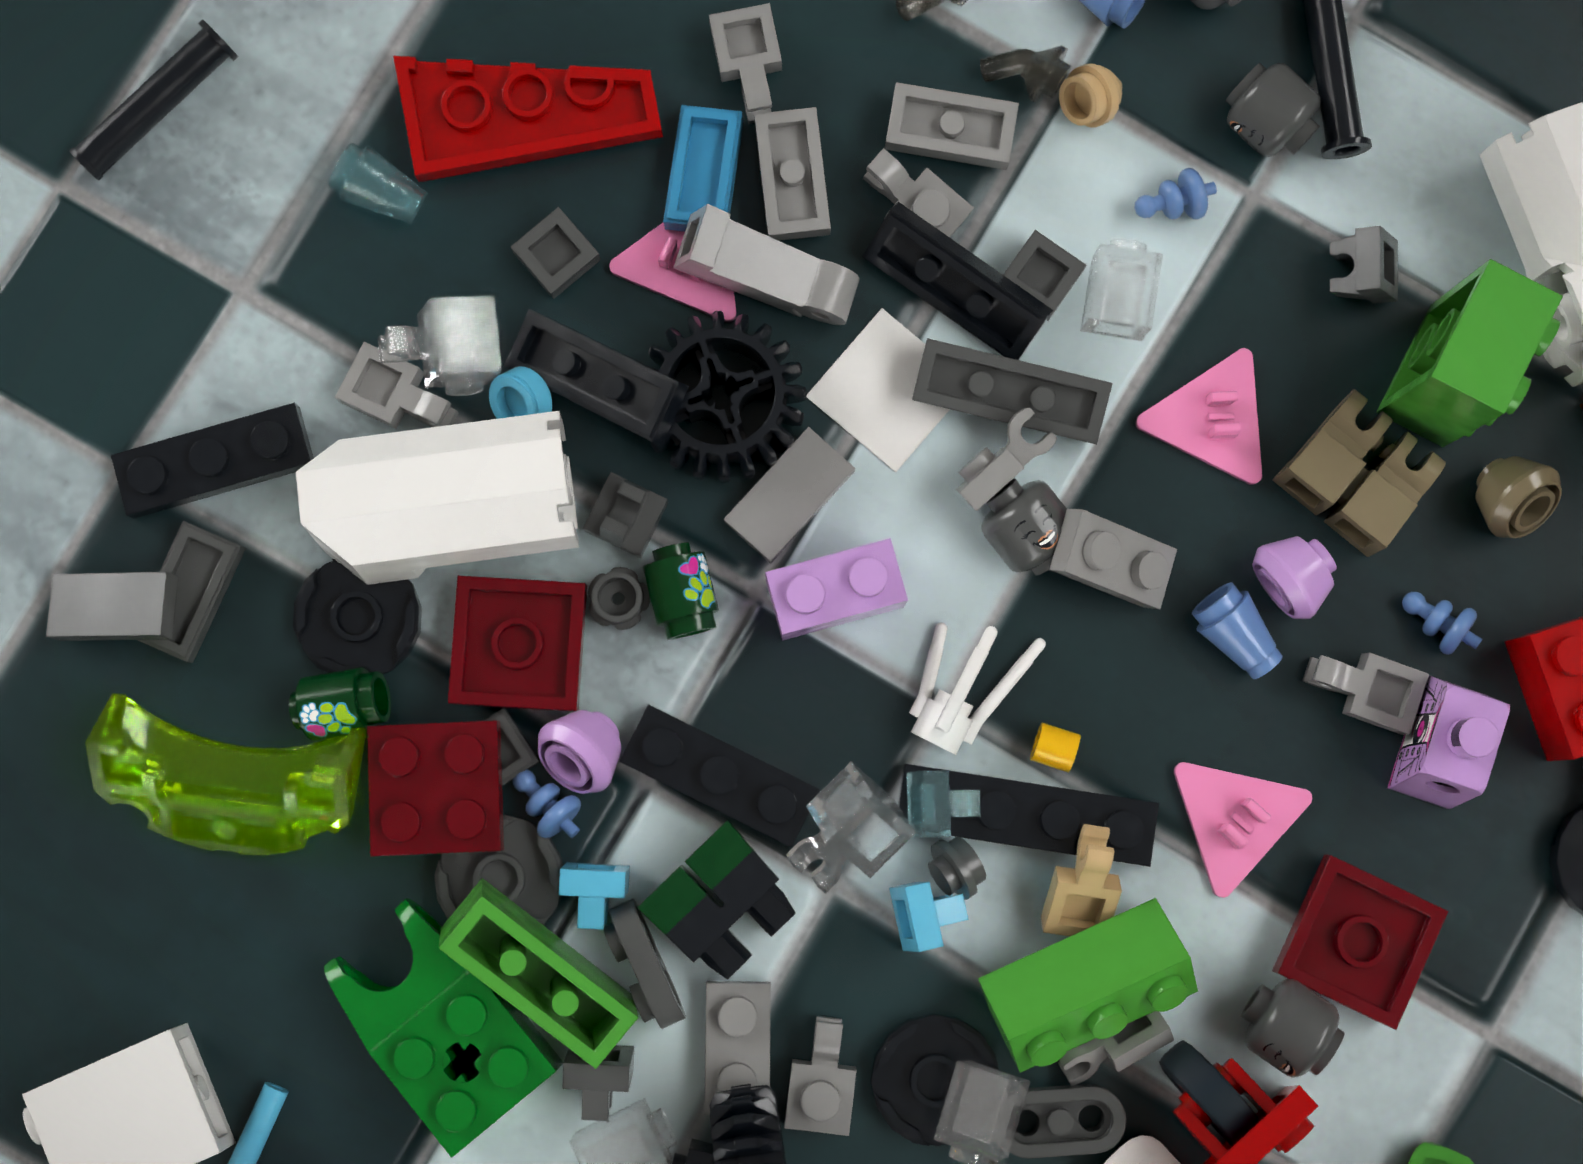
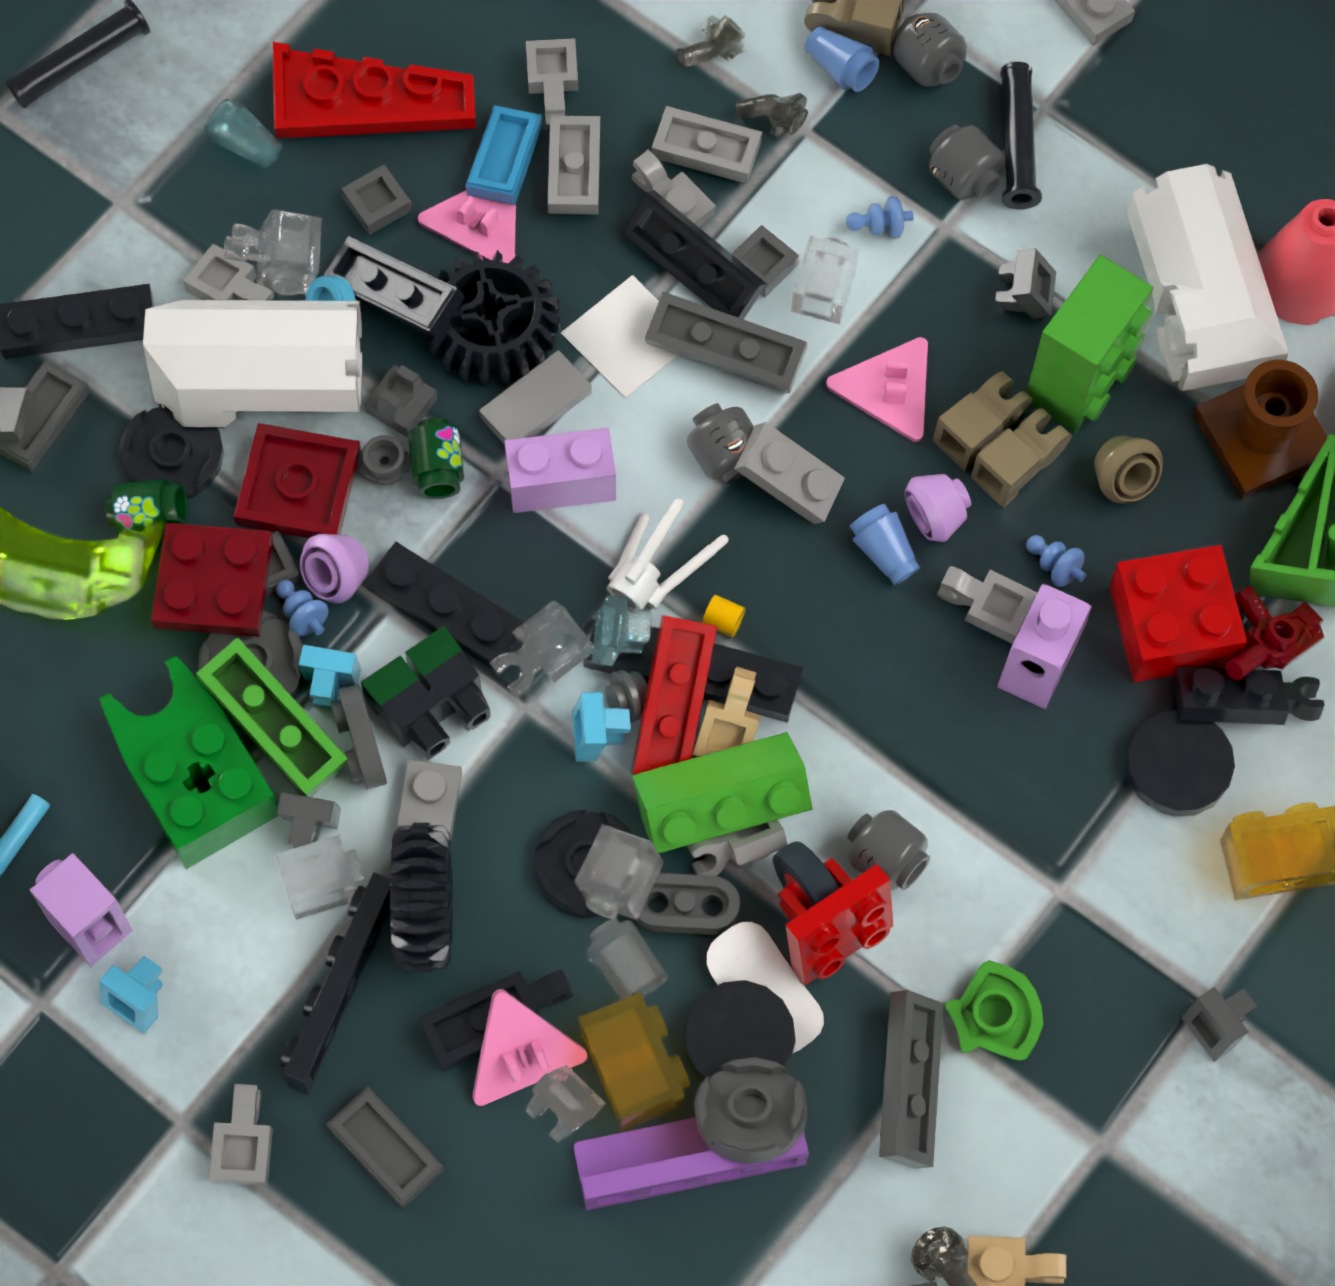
camera: 10 degrees right, 15 degrees down
light grey leg [673,204,860,325] -> none
light grey plate [784,1016,857,1136] -> none
light grey plate [956,407,1057,511] -> none
tan plate [1059,64,1122,127] -> none
bright pink piece [1174,762,1313,898] -> none
dark red plate [1272,854,1449,1030] -> none
none -> red plate [630,615,717,775]

